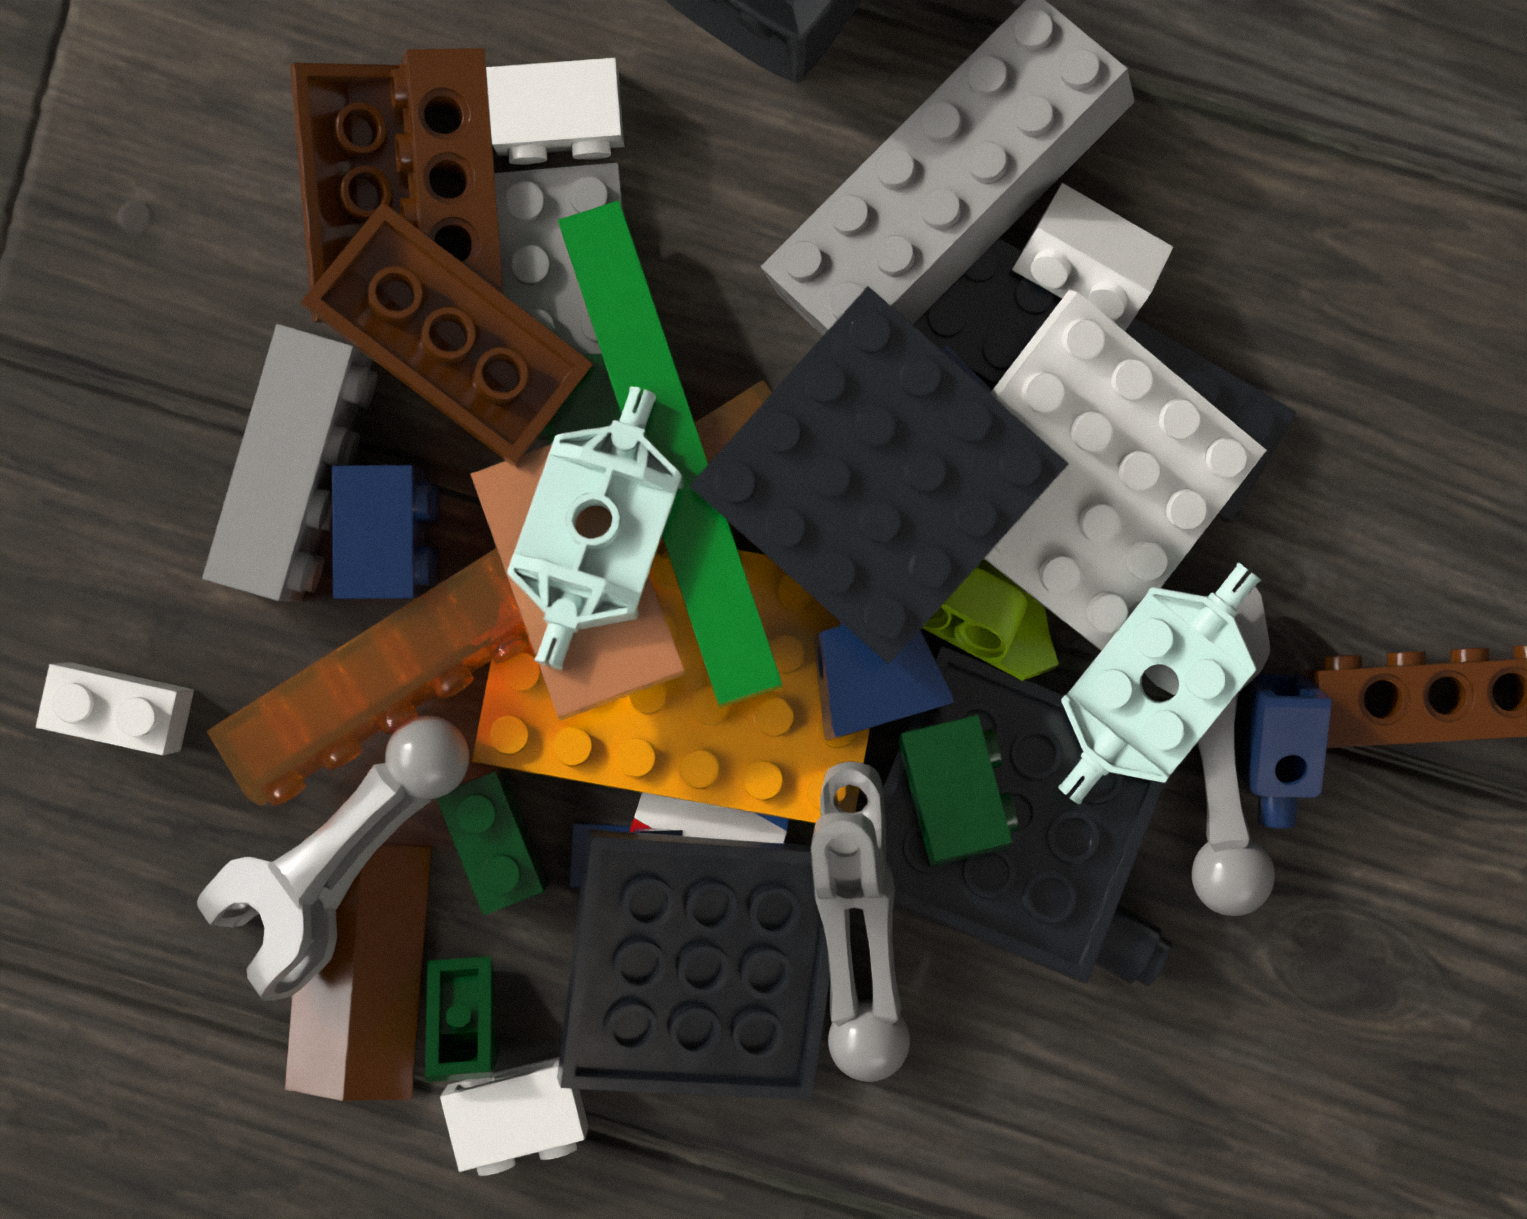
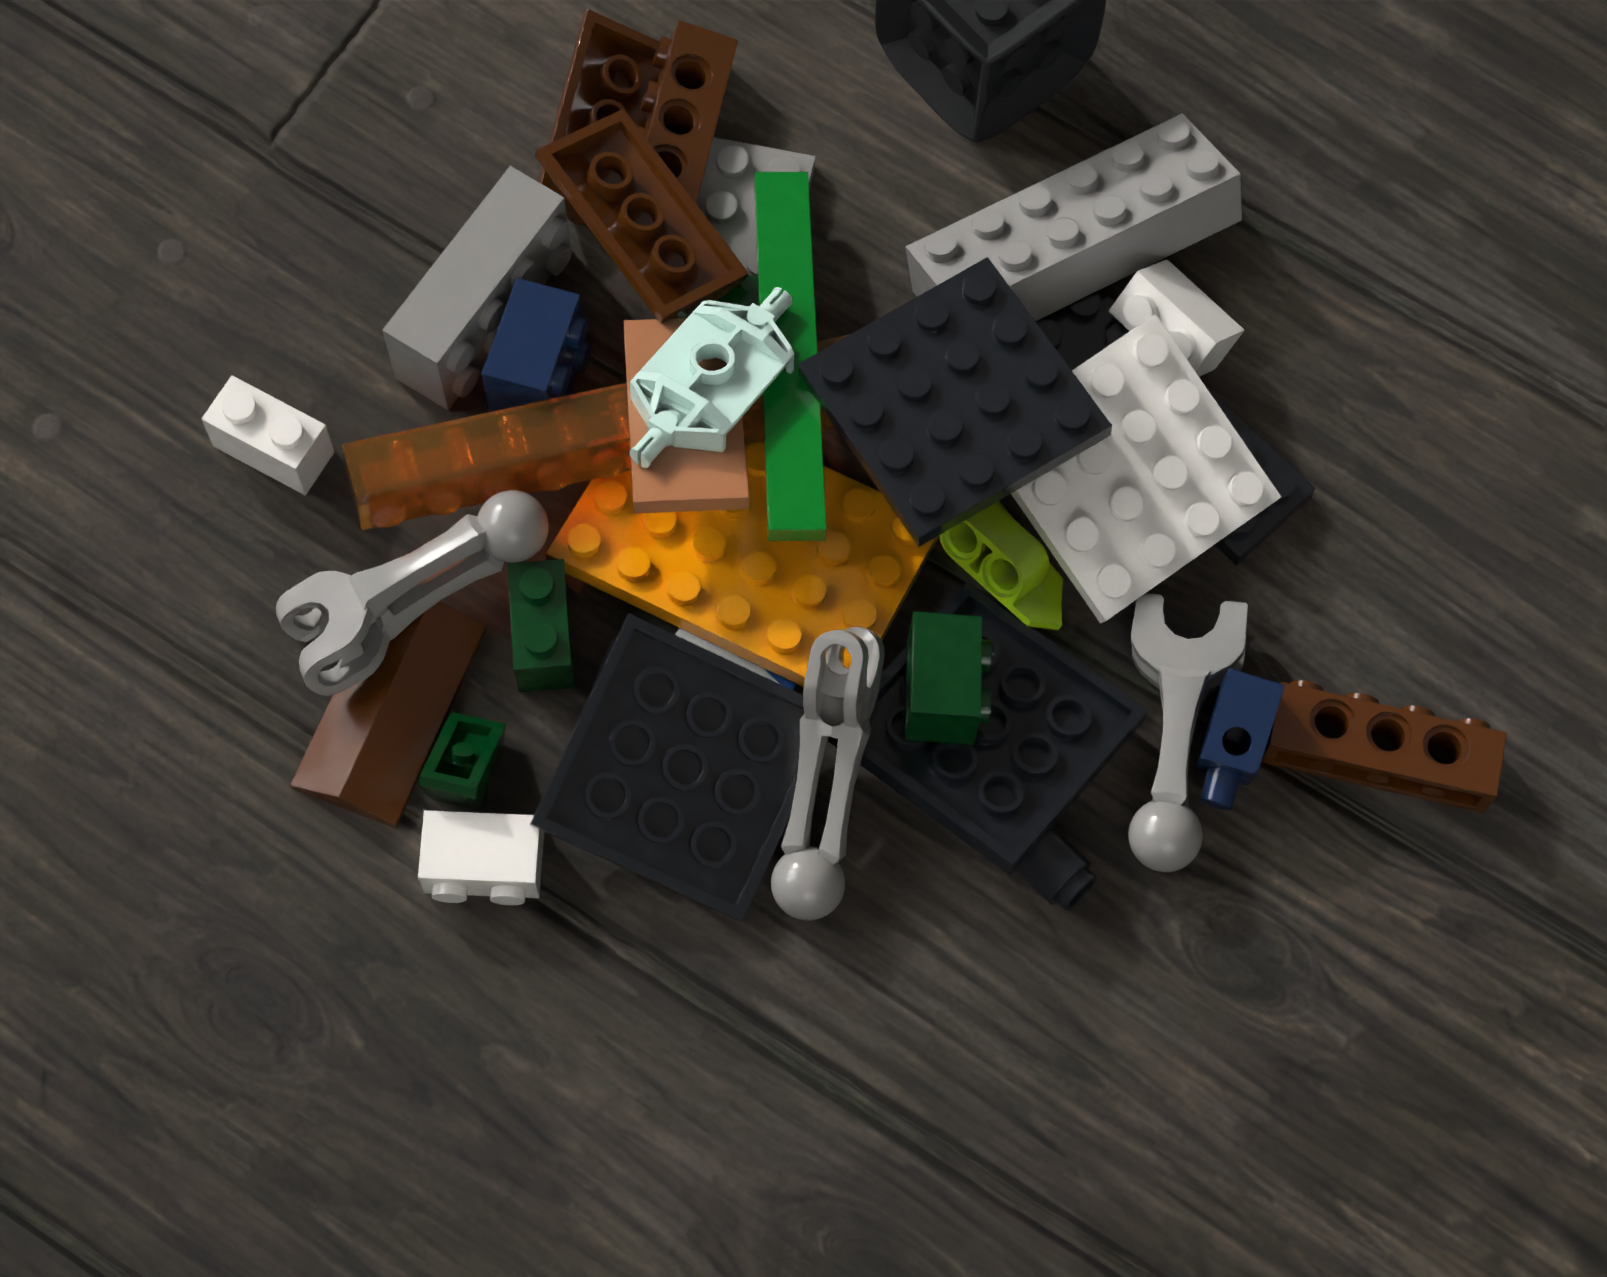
camera: 15 degrees right, 20 degrees down
white brick [486,58,624,165] -> none
dark blue torso [813,622,954,741] -> none
light aqua plate [1058,562,1261,804] -> none

